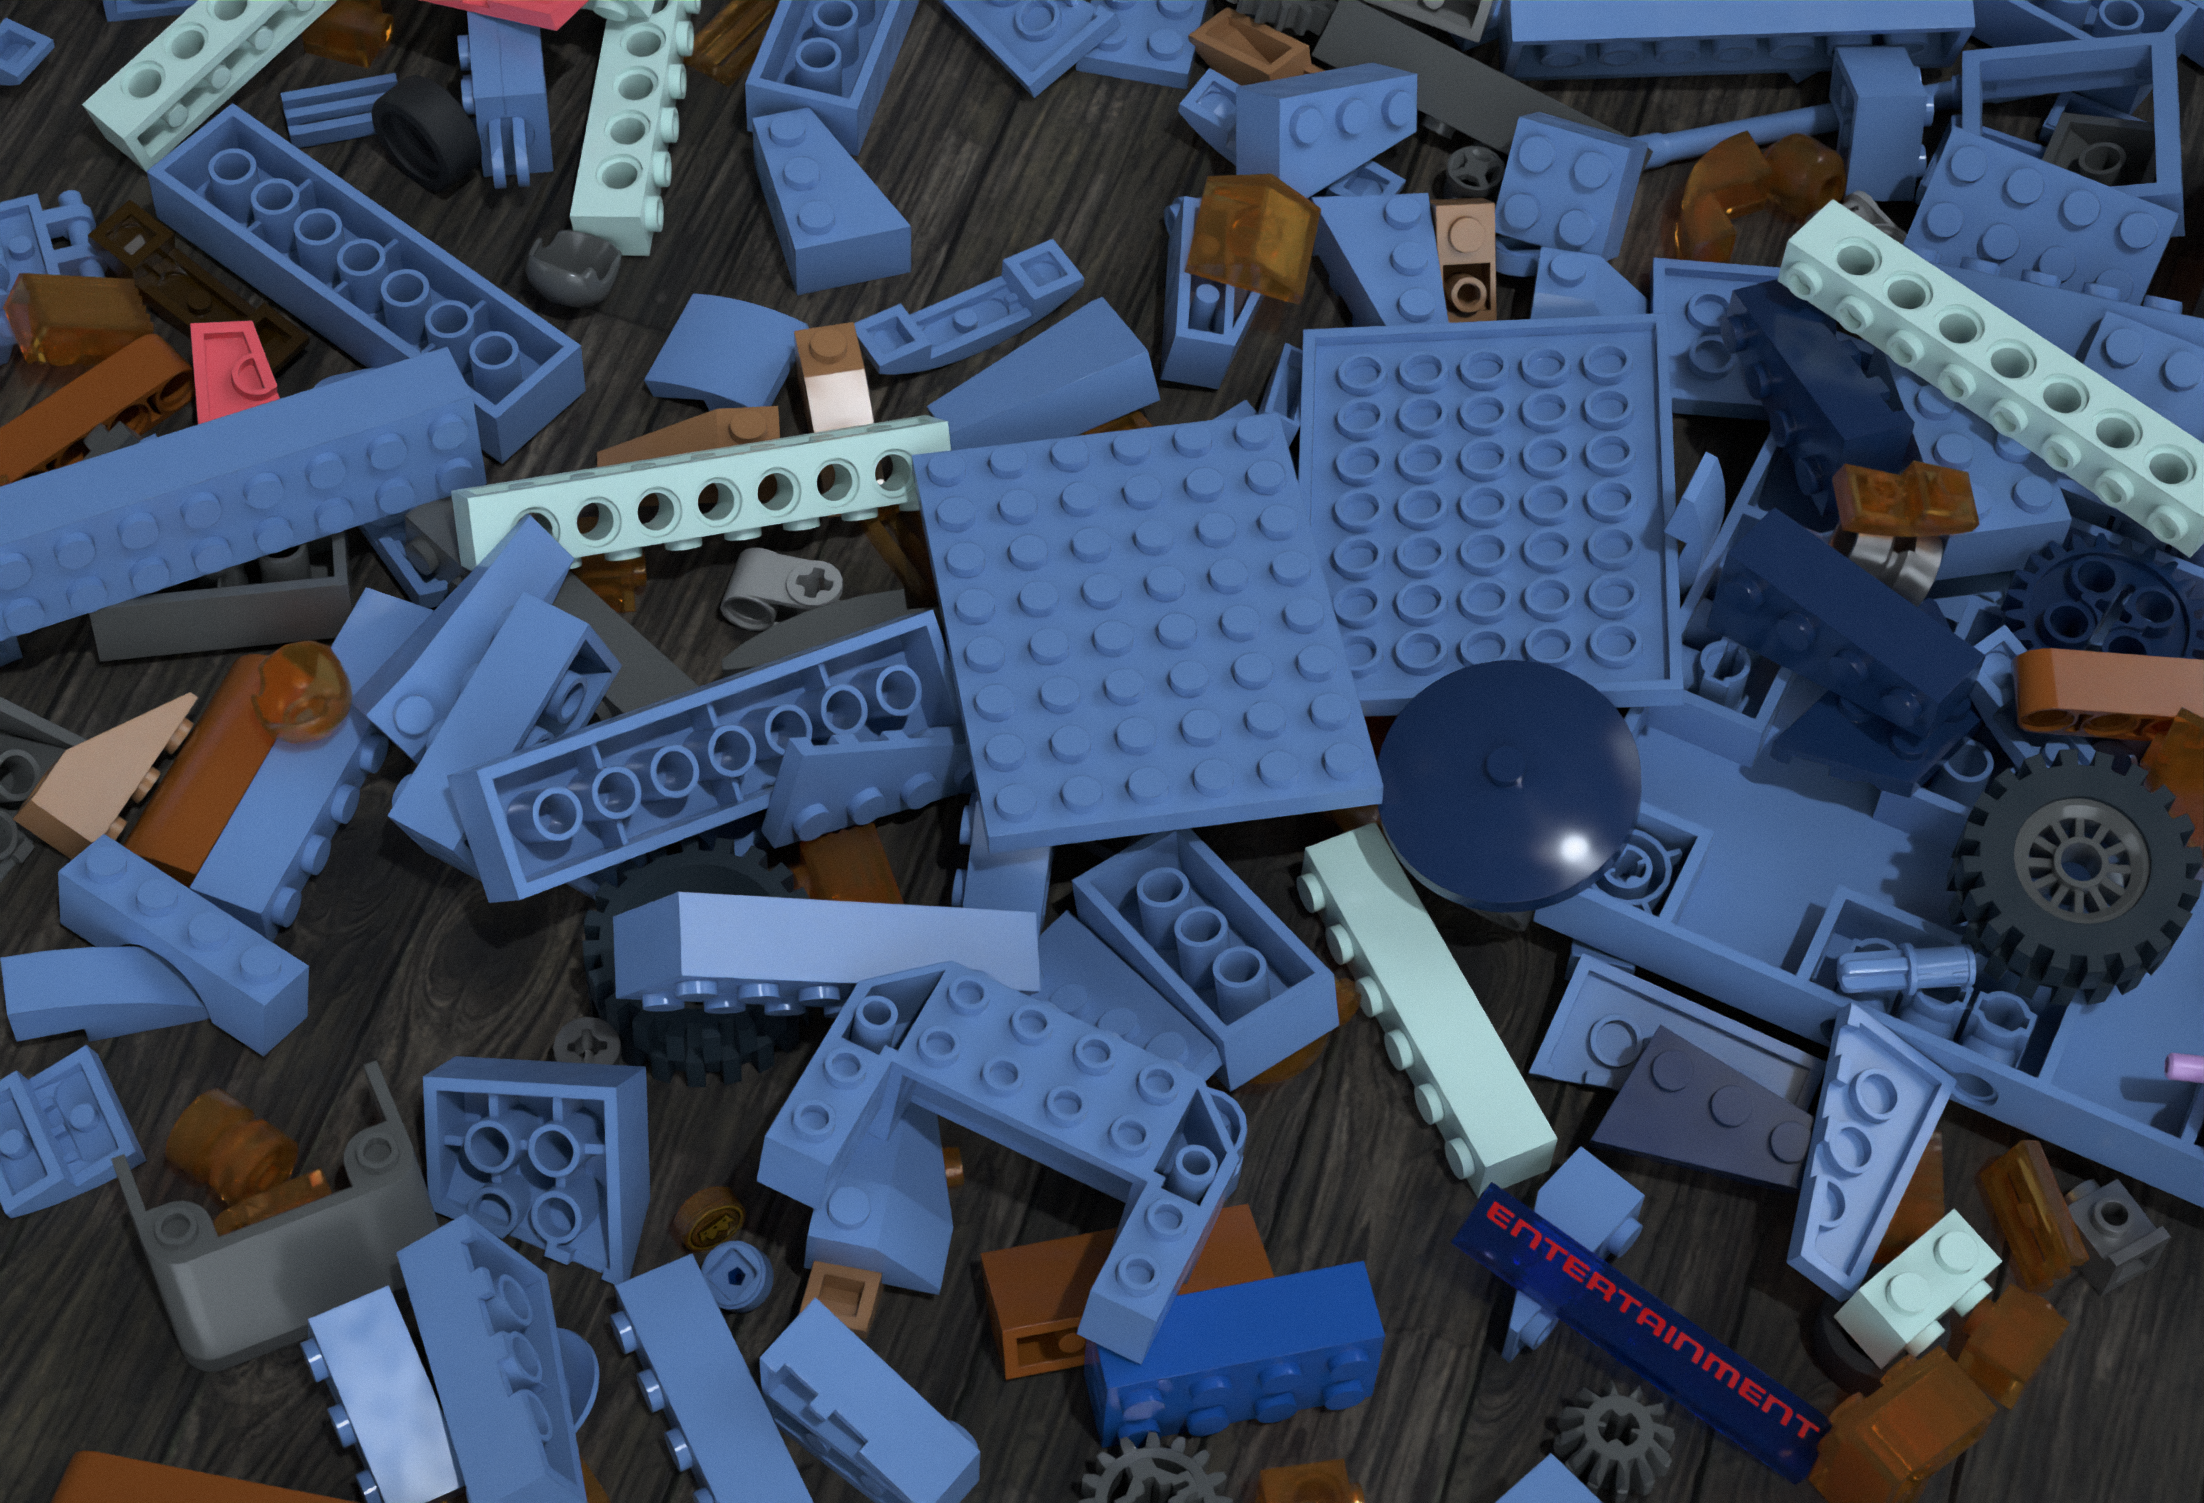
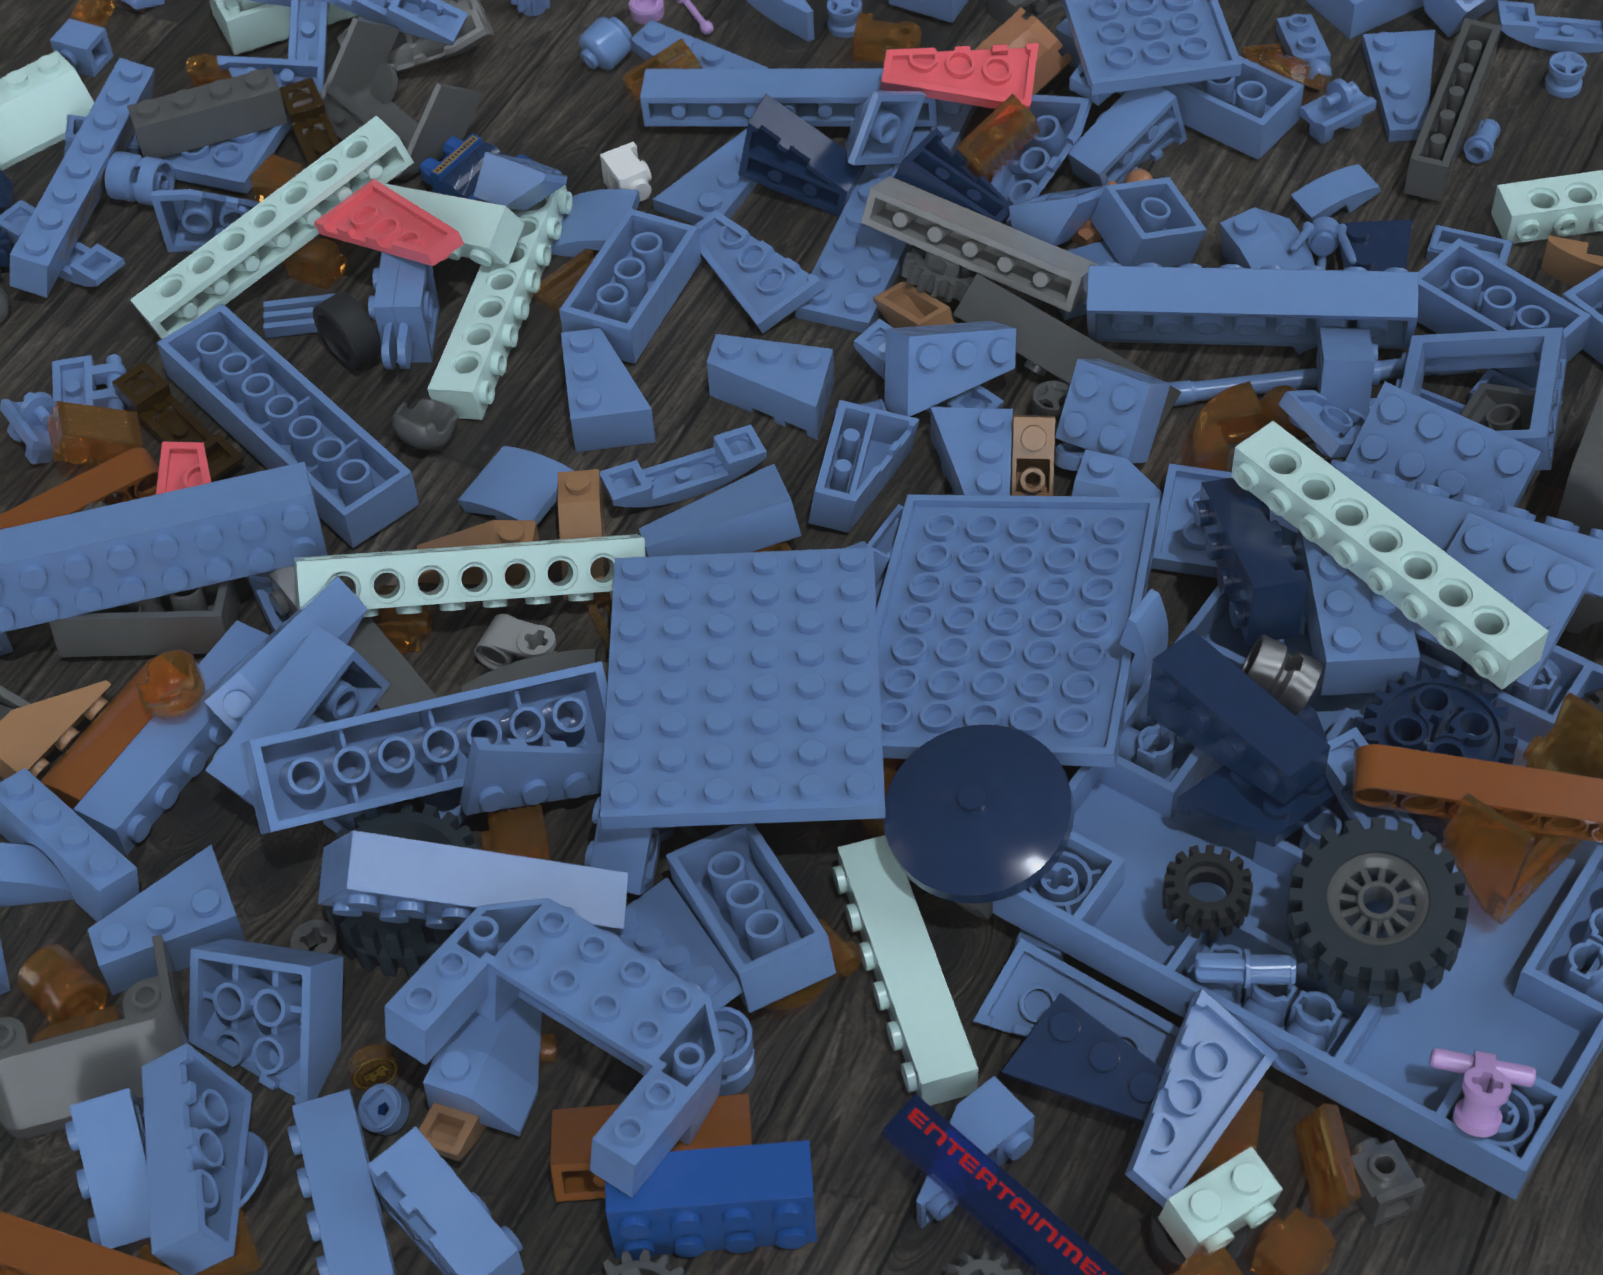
camera: 15 degrees right, 5 degrees down
clear orange slope [1185,174,1321,305] -> none
clear orange slope [1832,461,1980,537] -> none
none -> medium blue wedge [87,845,246,995]
none -> medium blue wedge [706,334,835,440]
none -> black tyre [1162,845,1253,940]
none -> medium blue plate [1278,390,1367,458]

